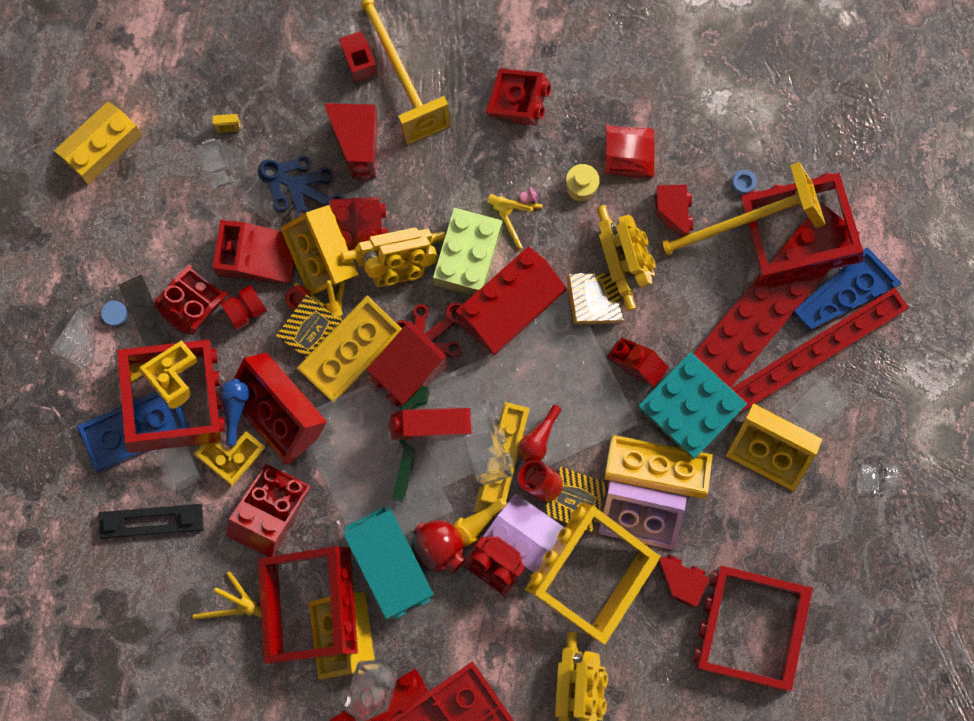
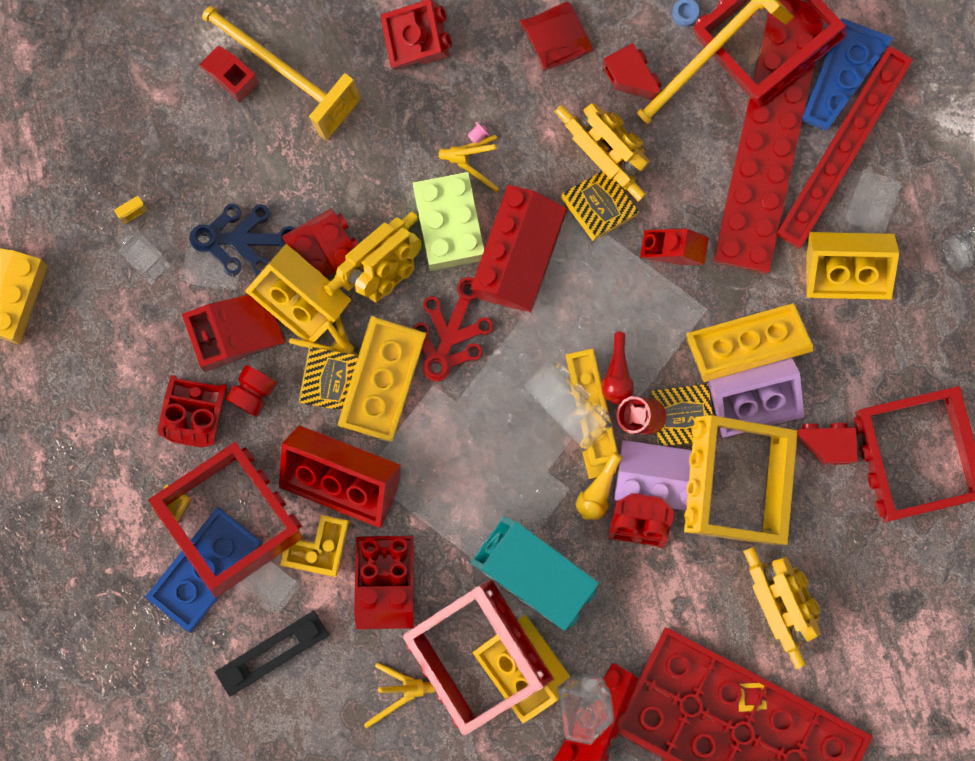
camera: 30 degrees left, 5 degrees up
clear slope [51,308,96,371] -> none
medium blue tile [101,301,128,327] -> none
clear smoke tile [119,274,172,347] -> none
yellow brick [139,340,197,408] -> none
blue piece [219,379,249,446] -> none
red tile [285,285,311,311] -> none
red slope [325,103,378,181] -> none
red slope [367,321,448,407] -> none
red slope [389,408,472,441] -> none
dark green piece [392,386,430,503] -> none
red brick [411,520,466,574] -> none
light yellow piece [566,164,599,201] -> none
teal plate [638,352,747,460] -> none

